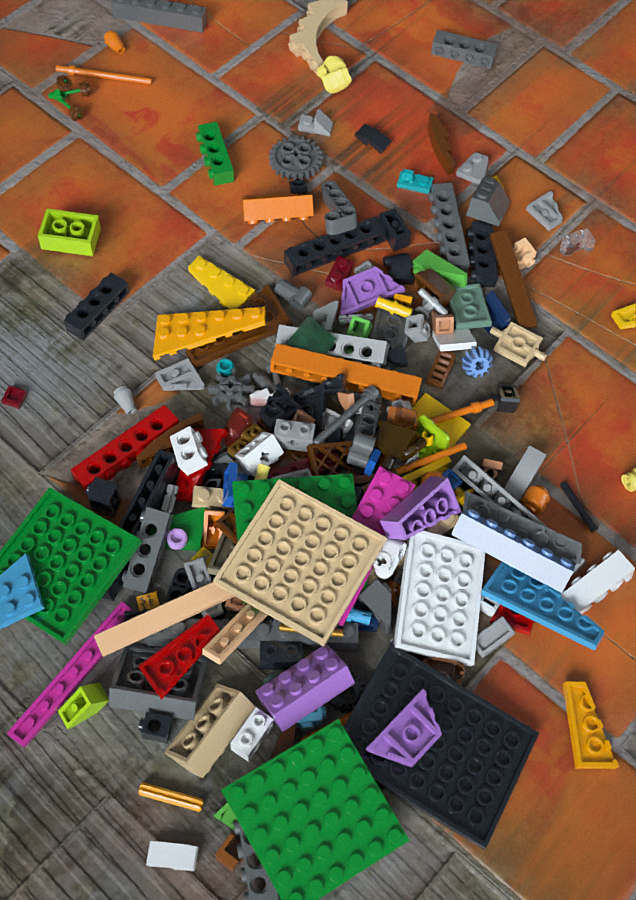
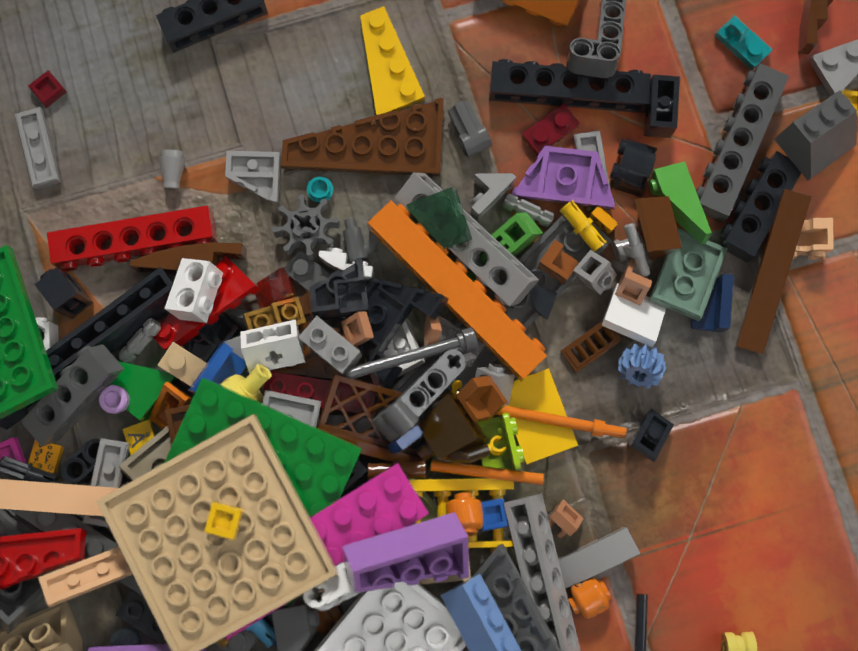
camera: 35 degrees right, 20 degrees up
light orange wing [153,307,266,361] -> none
tan plate [489,322,547,367] -> none
none -> light grey tile [15,107,62,190]
none -> yellow plate [204,501,244,540]
none -> dark orange panel [537,240,578,285]

